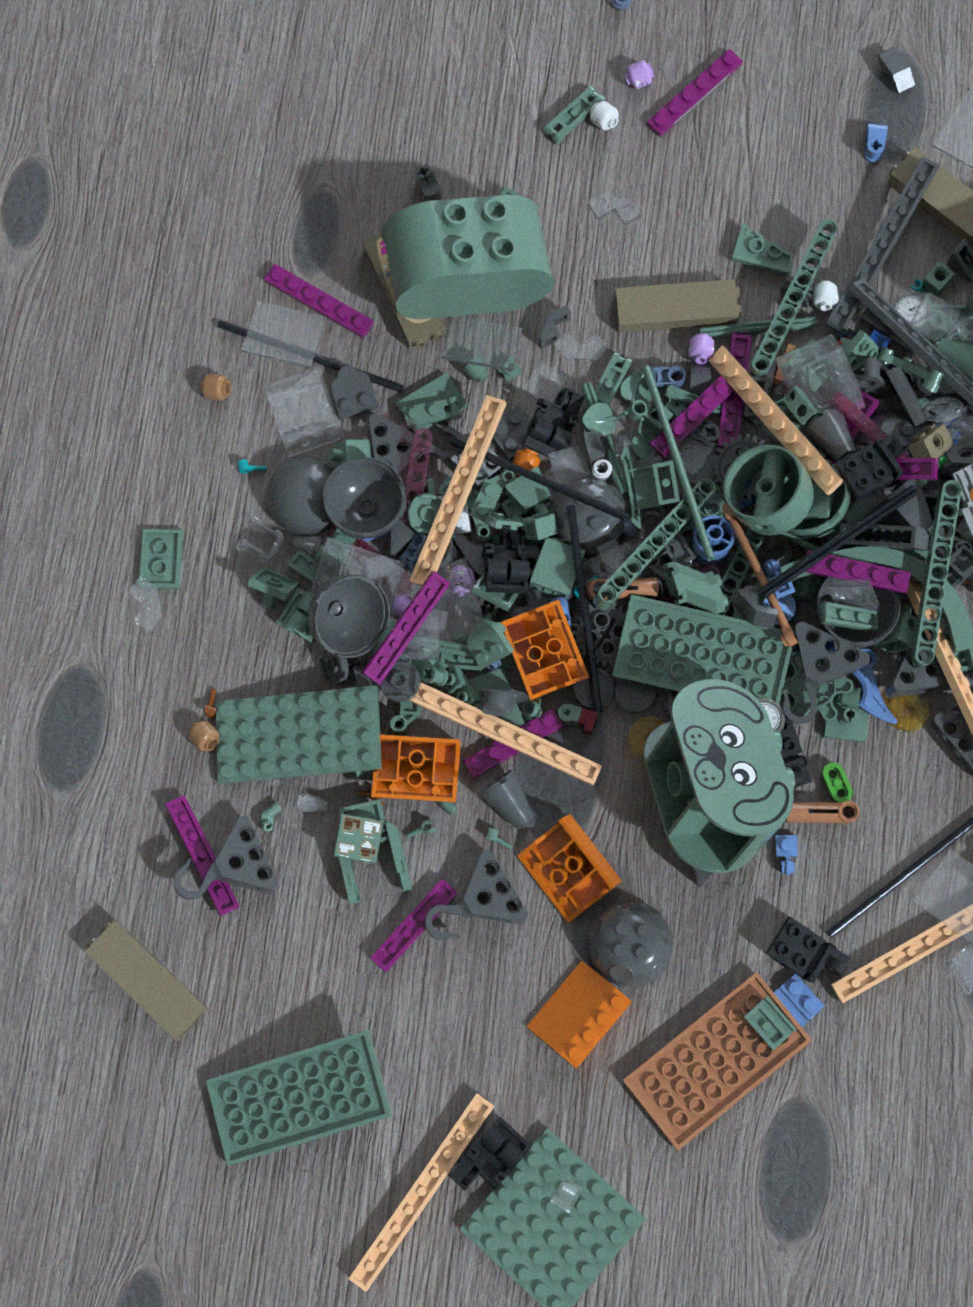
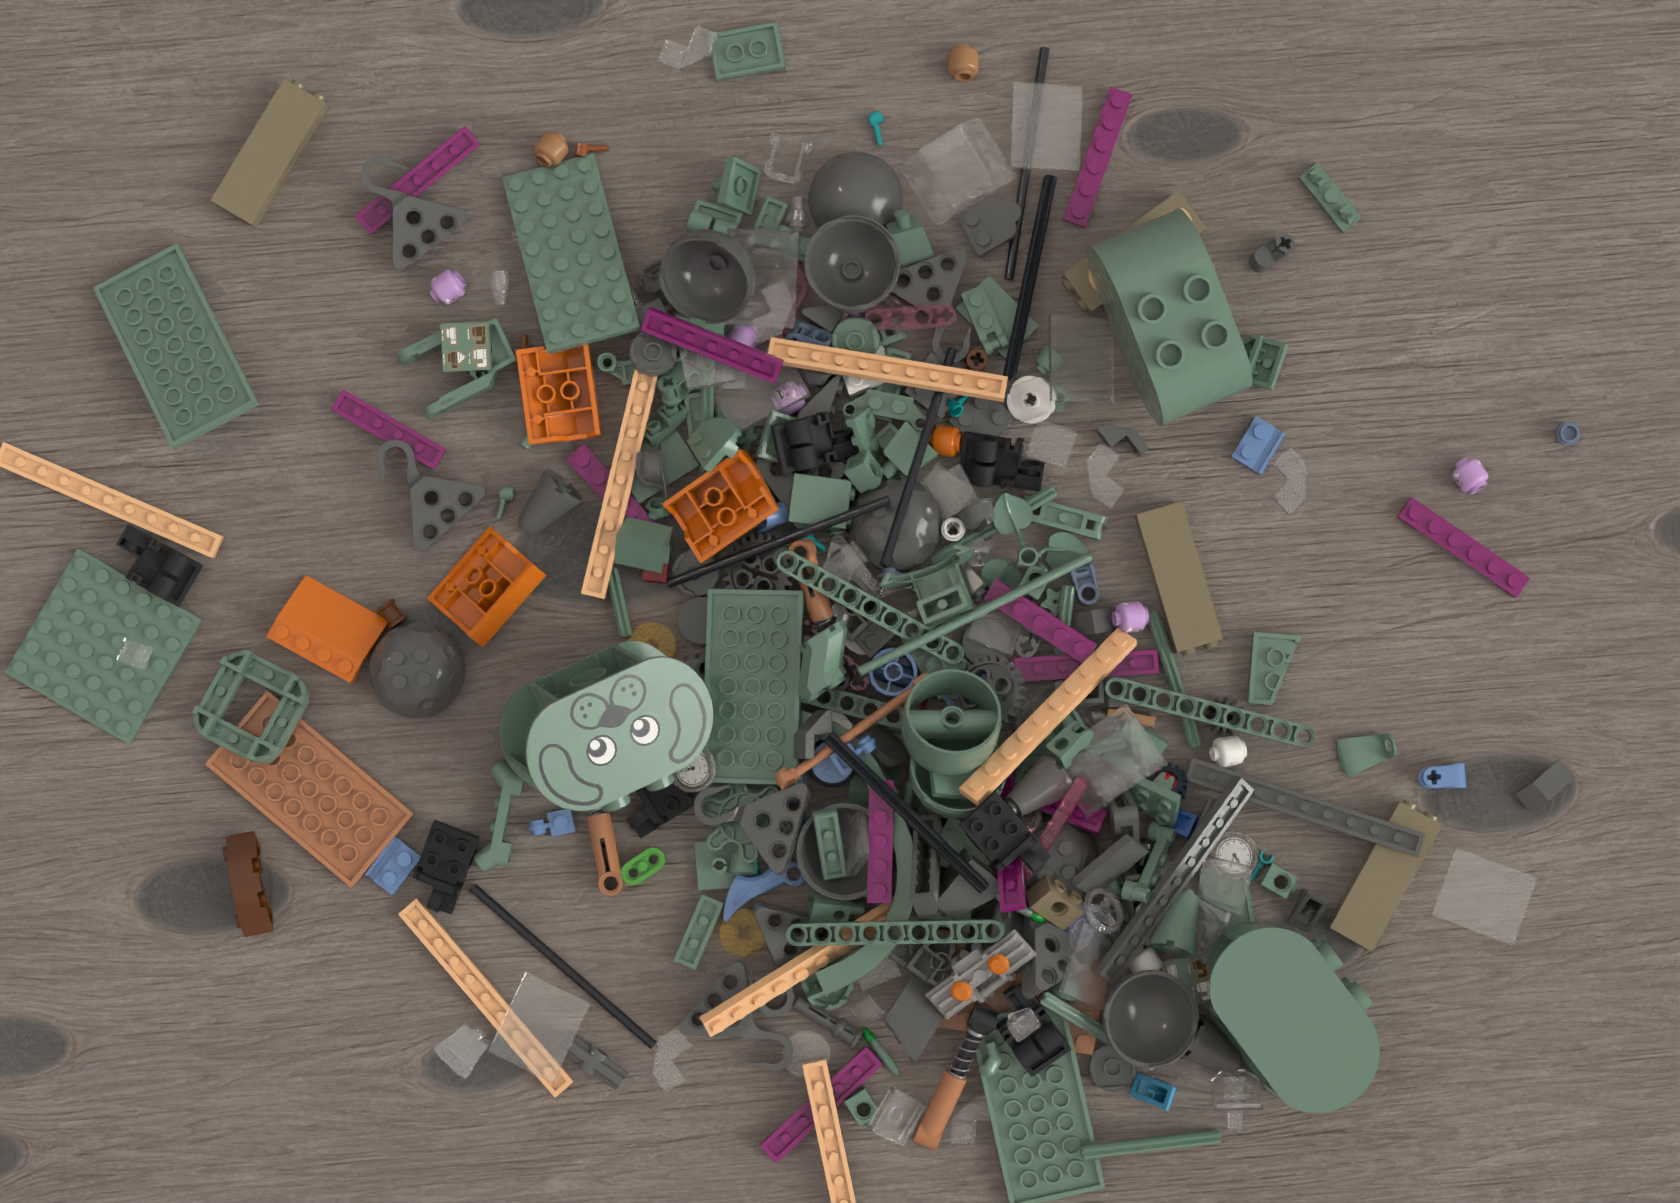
camera: 70 degrees right, 10 degrees up
sand green arm [260,802,282,832] -> none
sand green hand [406,820,437,838] -> none
sand green plate [543,86,606,145] -> none
white head [590,101,619,131] -> none
sand green plate [743,996,797,1051] -> none
none -> sand green plate [192,650,310,764]
none -> reddish brown brick [222,831,273,937]
none -> reddish brown bush [376,598,408,630]
none -> lavender head [430,269,466,305]
none -> sand green plate [473,760,525,872]
none -> sand green axle [608,567,632,638]
none -> sand green slope [614,517,673,574]
none -> sand green plate [673,893,724,970]
none -> teal hand [947,395,970,417]
none -> reddish brown bush [965,349,988,372]
none -> black axle [1003,175,1057,381]
none -> white plate [1007,376,1055,424]
none -> medium blue plate [1230,416,1285,475]
none -> sand green plate [1298,162,1362,233]
none -> sand green piece [1337,733,1397,777]

